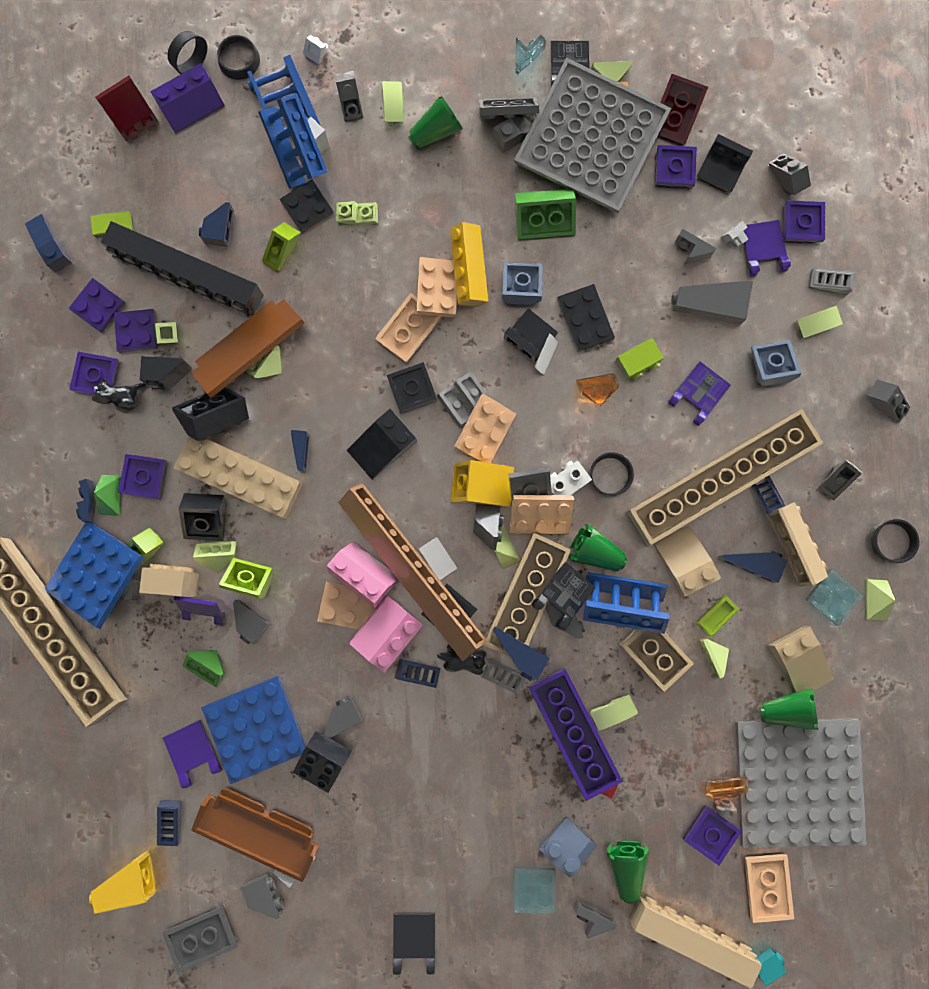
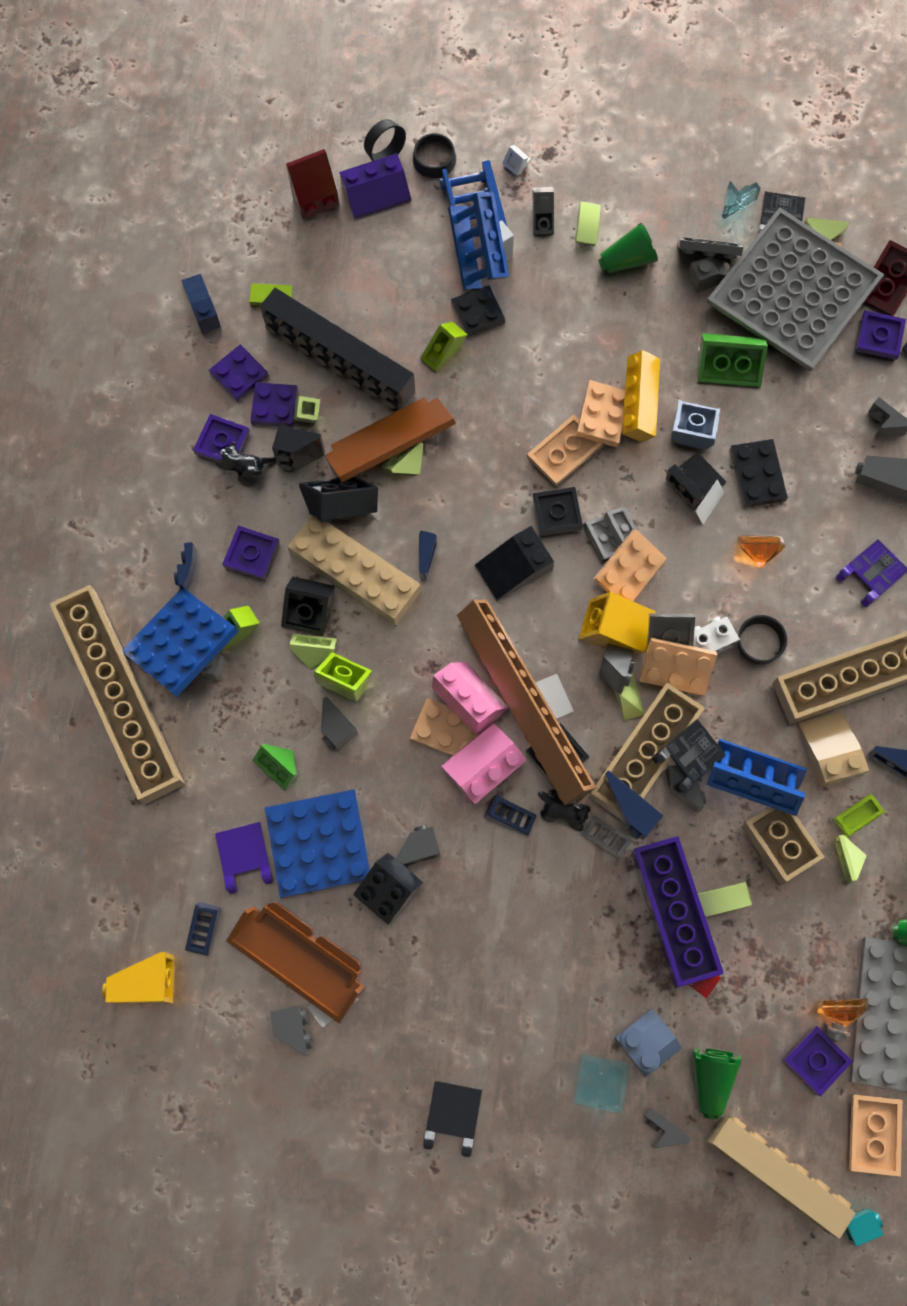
camera: 15 degrees right, 10 degrees down
bright green slope [94,475,122,516] -> none
tan brick [139,564,199,597] -> none
dark grey plate [162,906,238,973] -> none
flag [174,596,225,626] -> none
dark blue slope [199,202,234,247] -> none
yellowish green slope [336,201,378,224] -> none
green cone [569,524,627,571] -> none
lime brick [615,338,664,381] -> none

